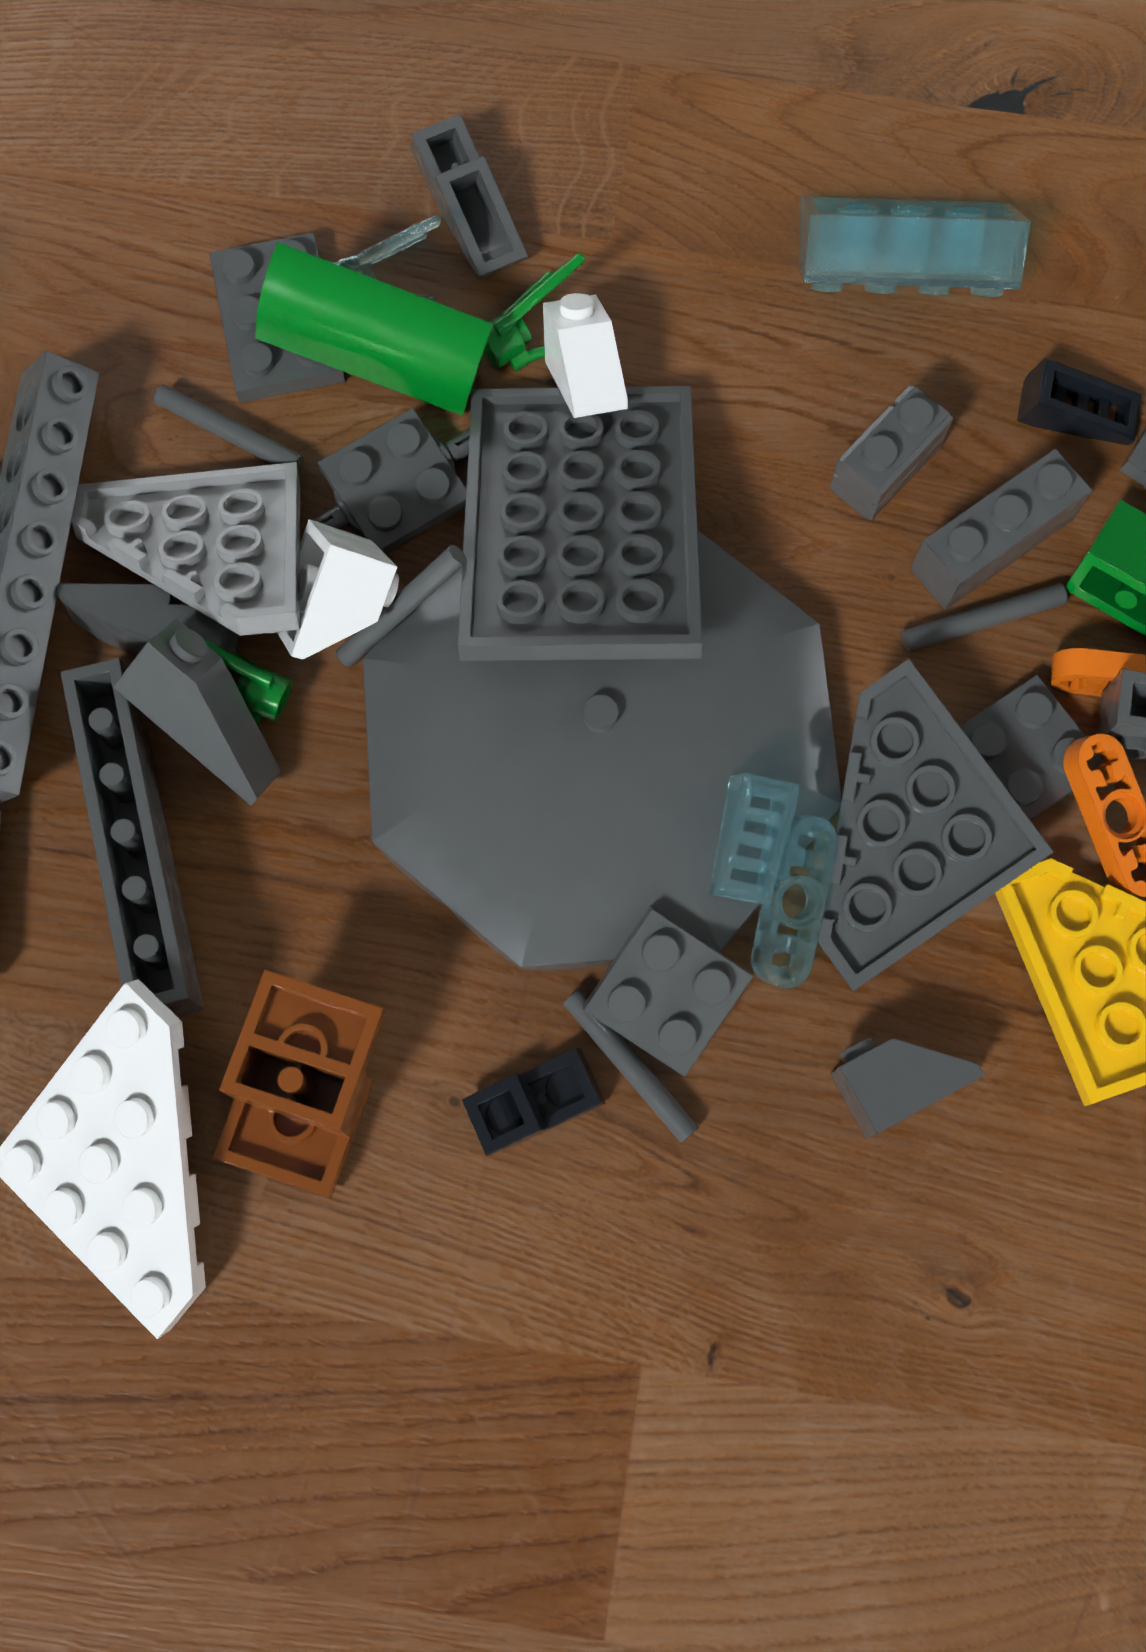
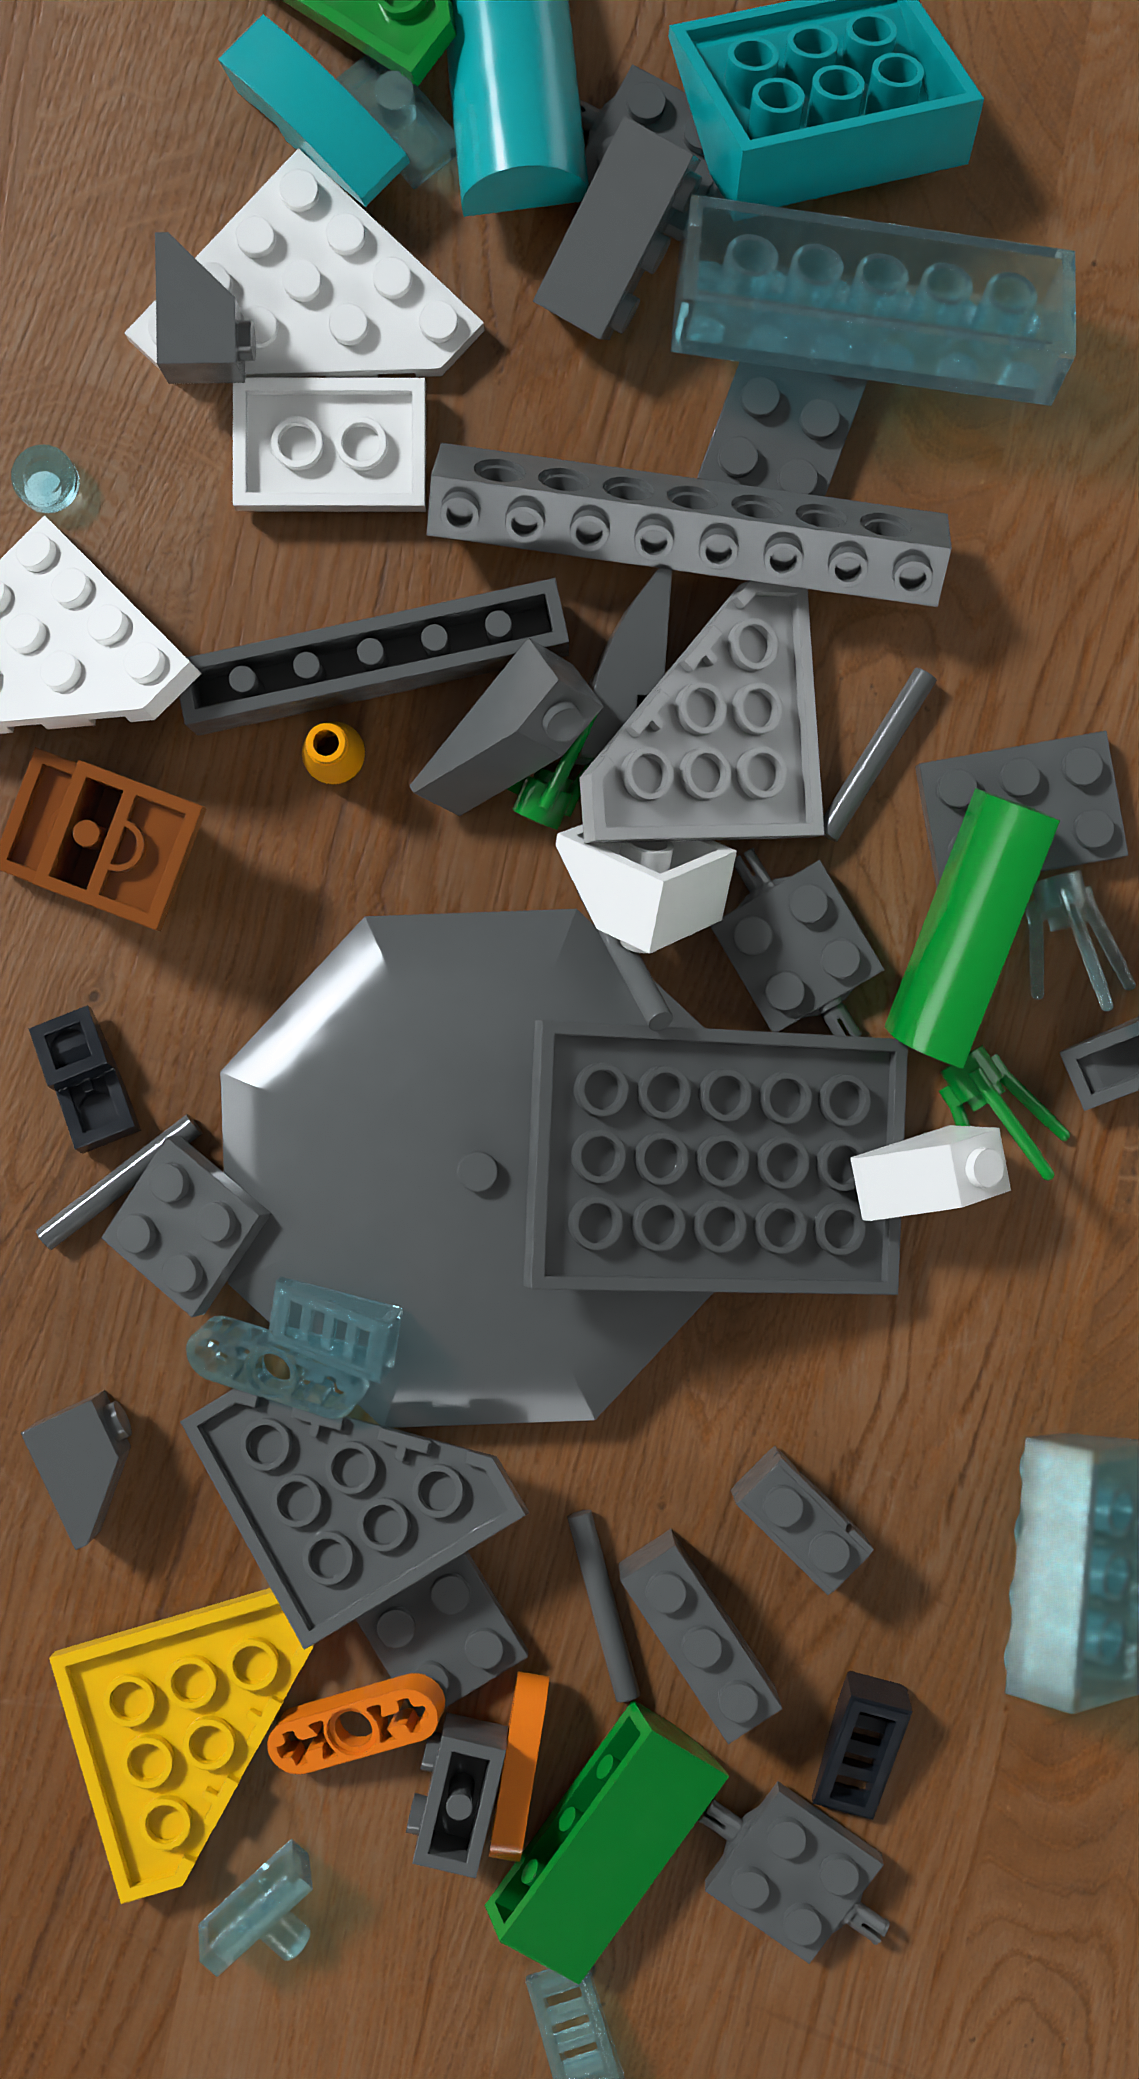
camera: 90 degrees right, 15 degrees up
none -> light orange cone [302,721,365,784]

